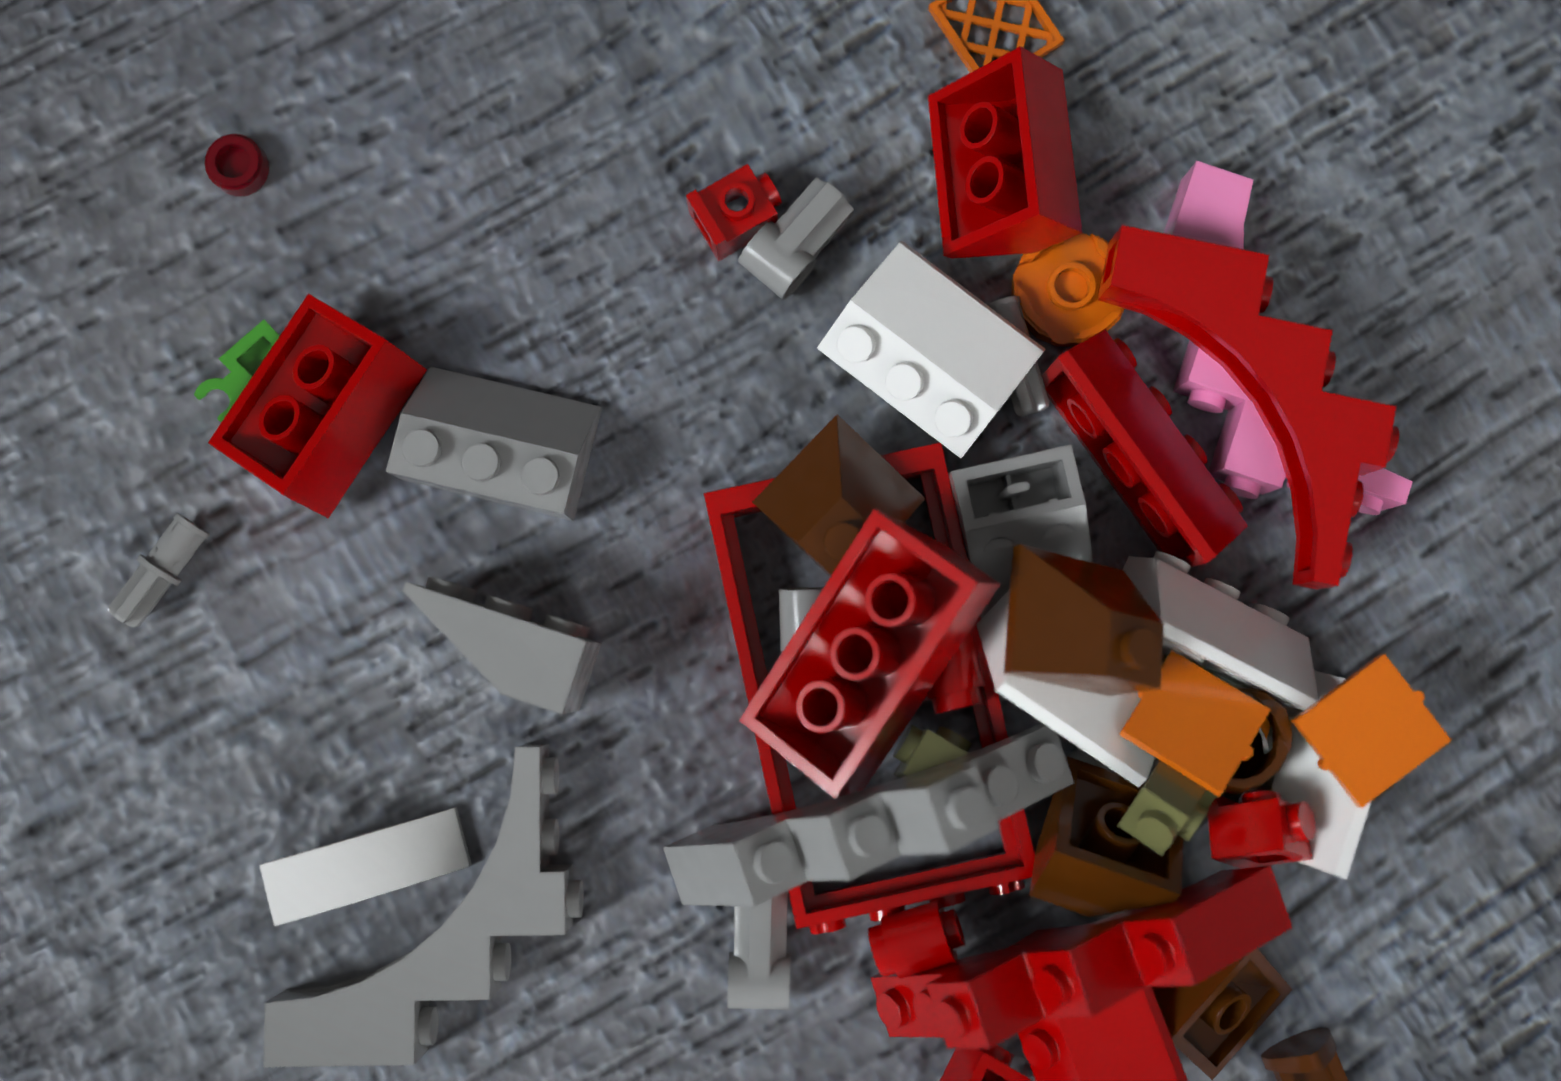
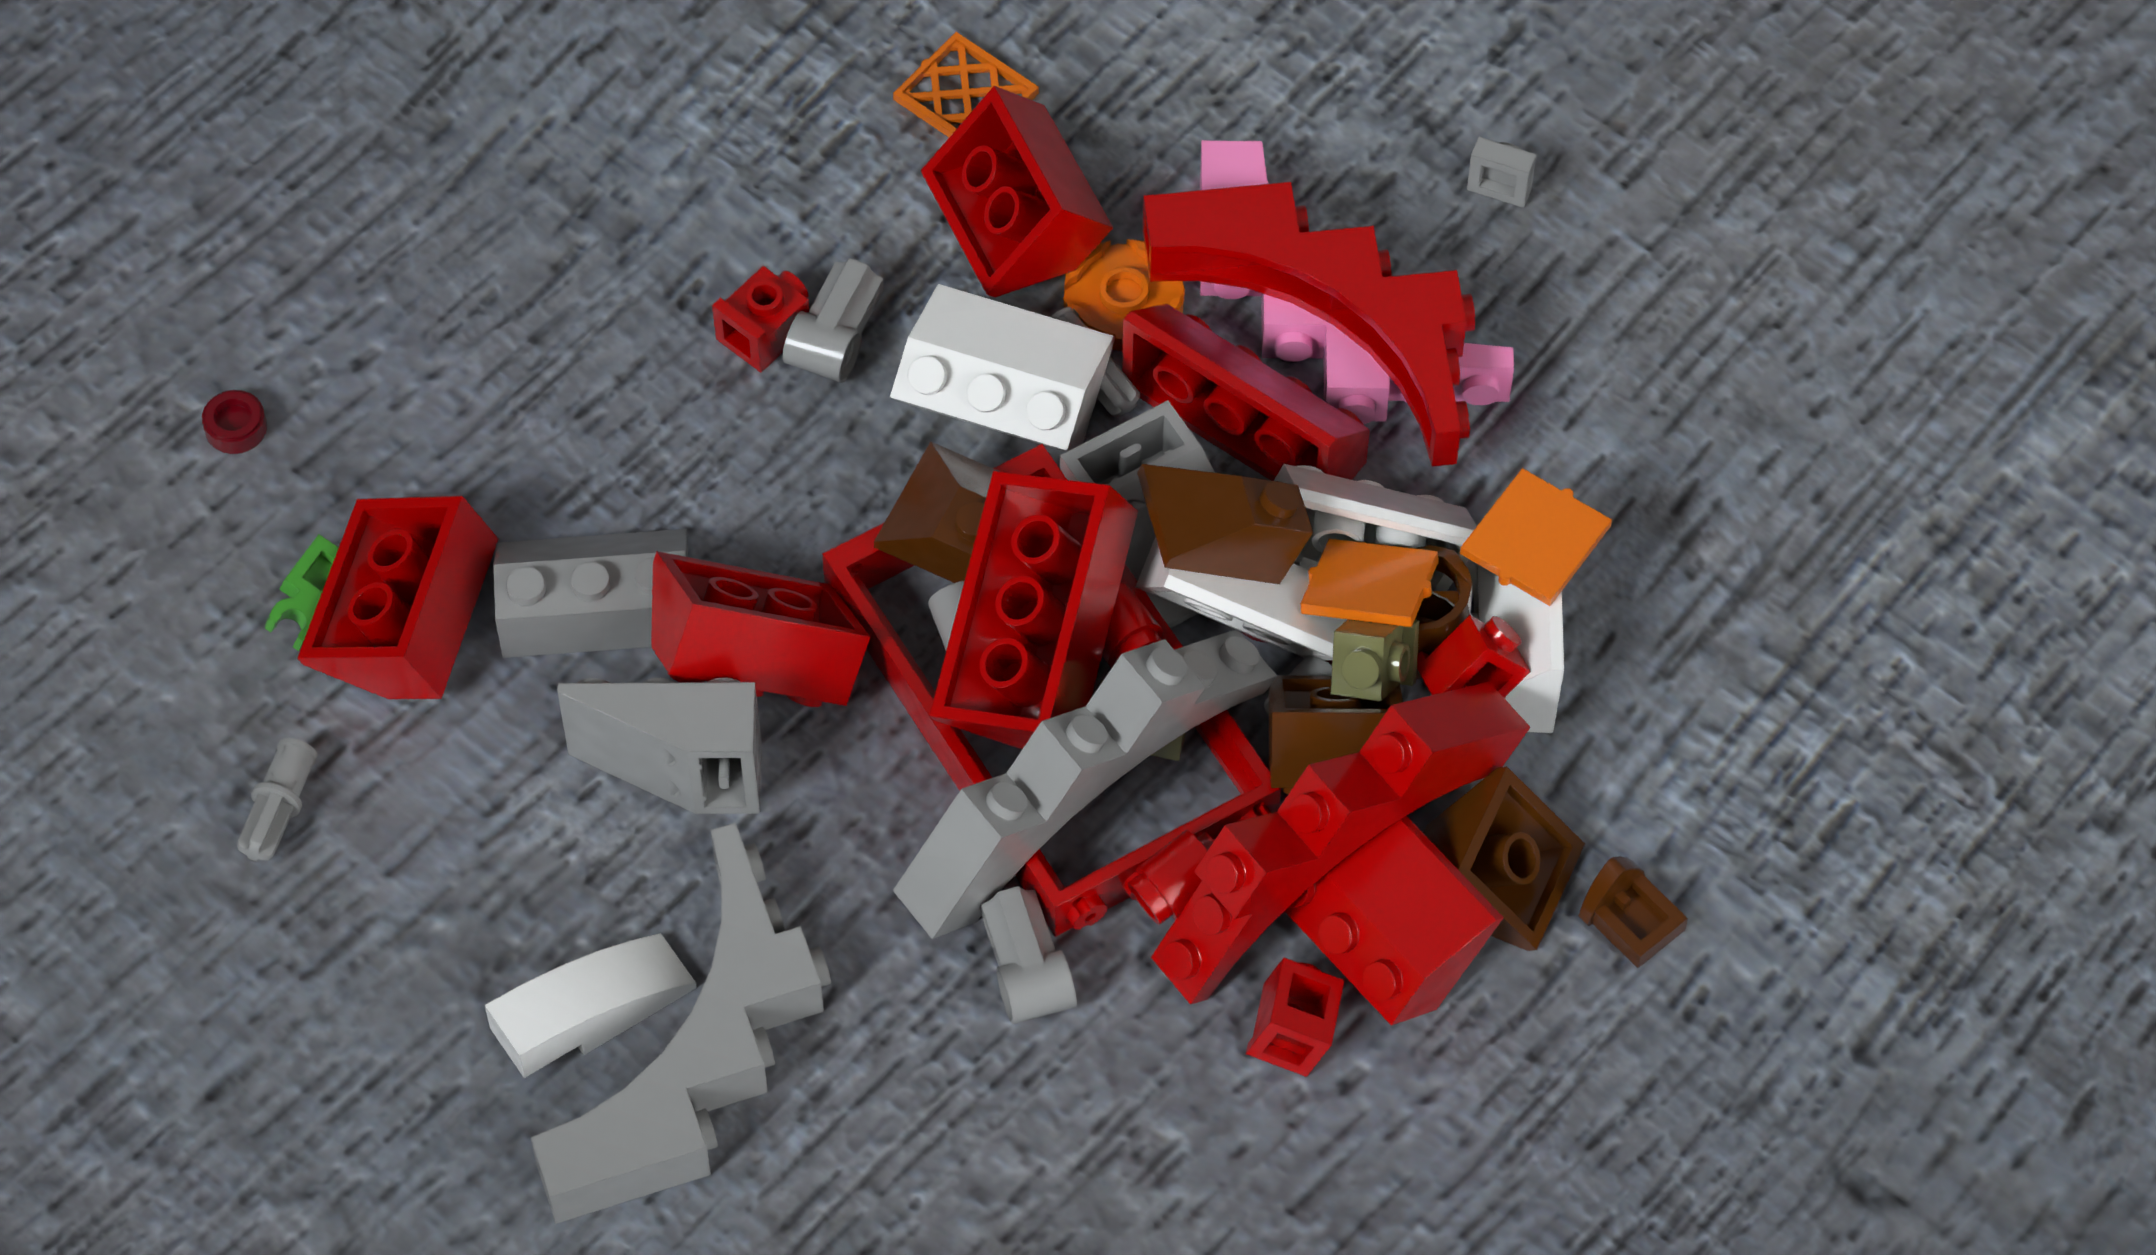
camera: 20 degrees left, 25 degrees down
none -> red slope [651,551,870,707]
none -> light grey plate [1467,137,1536,208]

